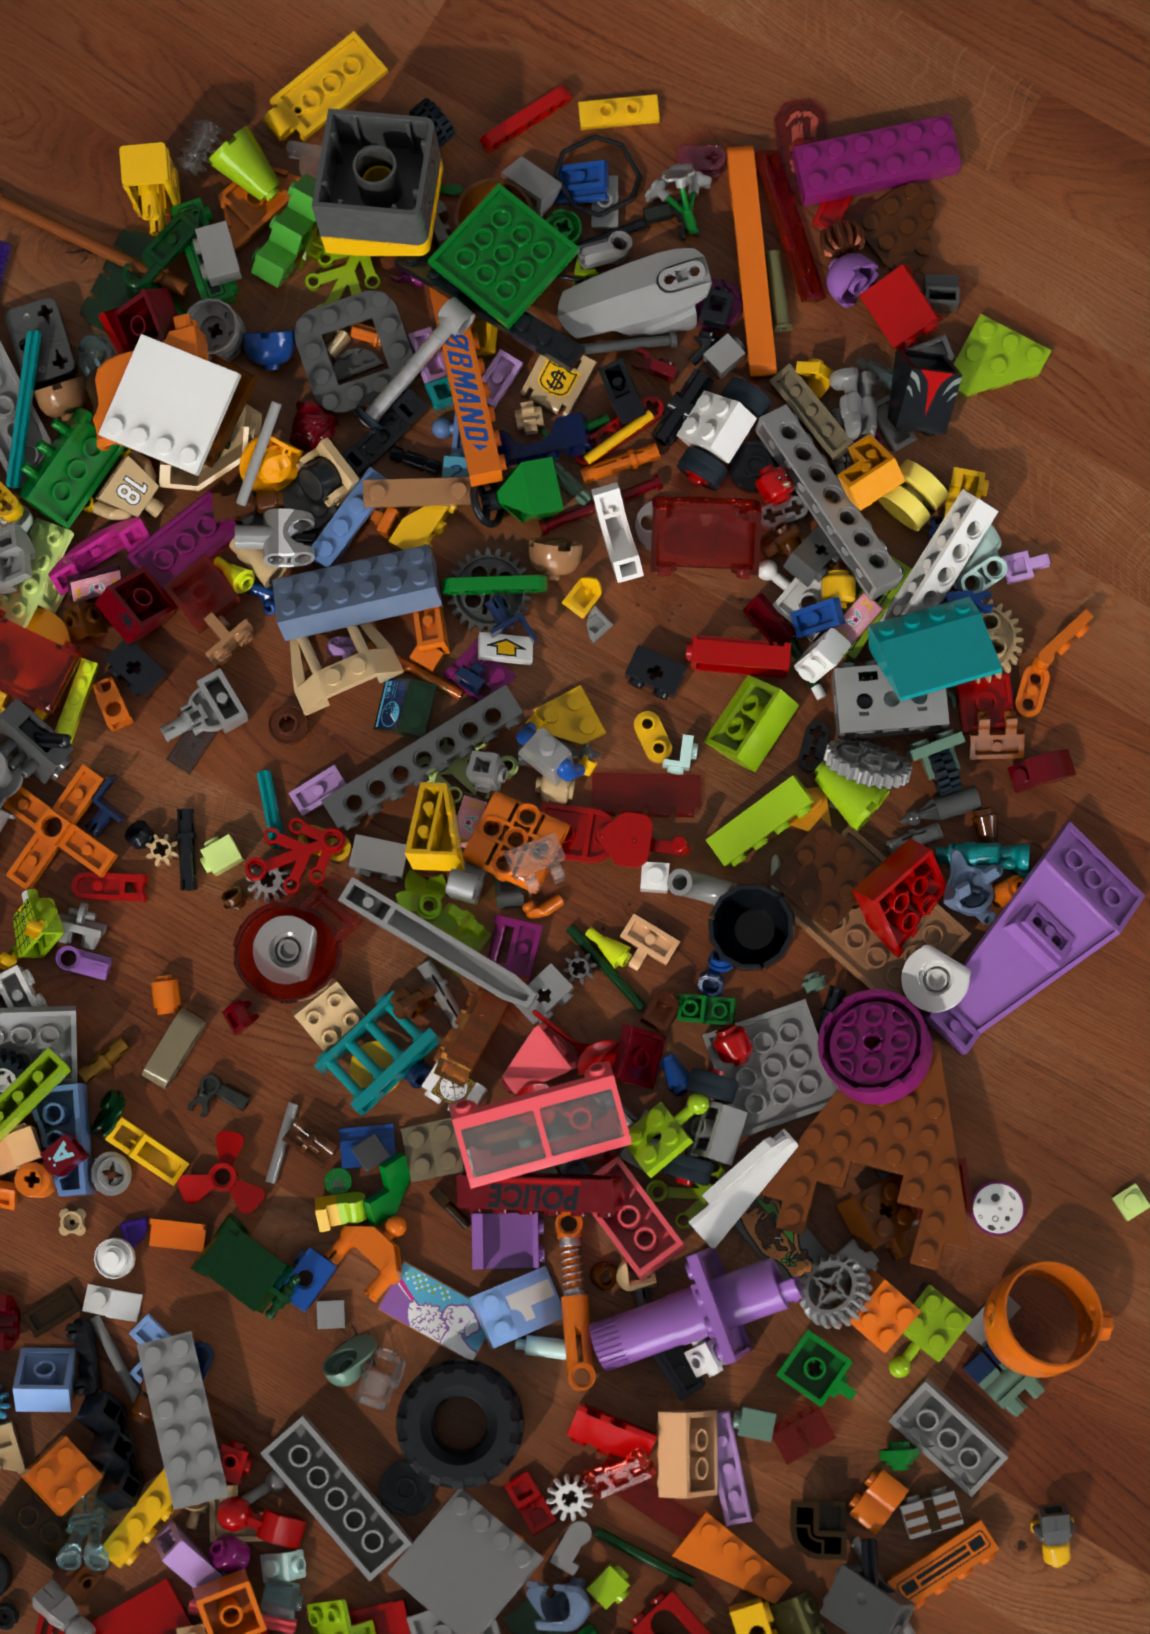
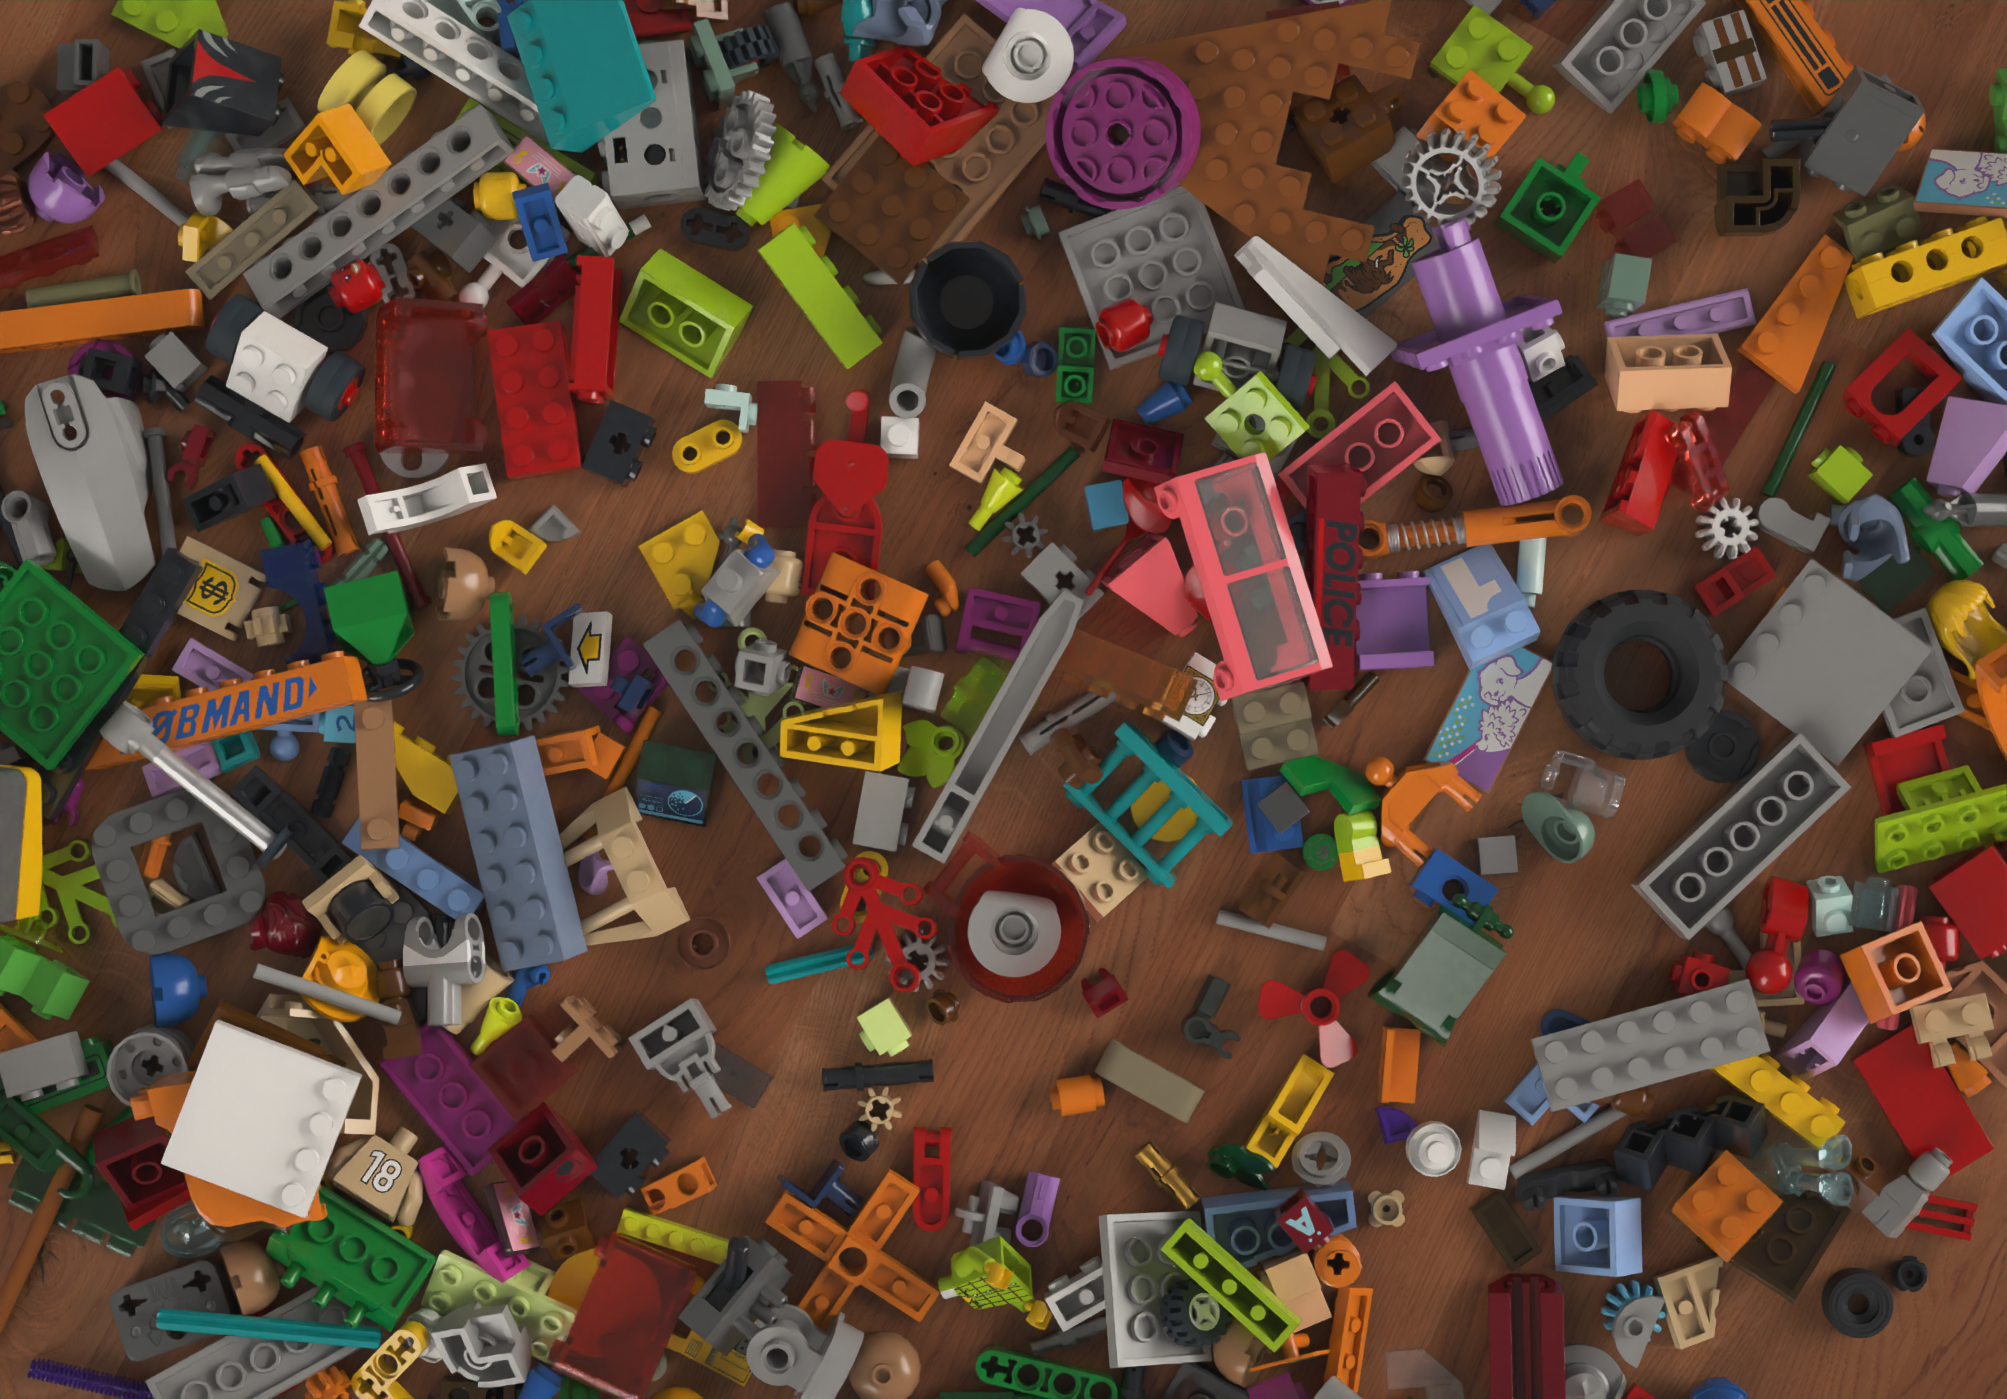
camera: 100 degrees left, 5 degrees up
clear plate [504,832,566,894] -> none
none -> light grey bar [104,159,190,227]
none -> red brick [487,320,585,481]
none -> dark azure panel [1084,480,1129,533]

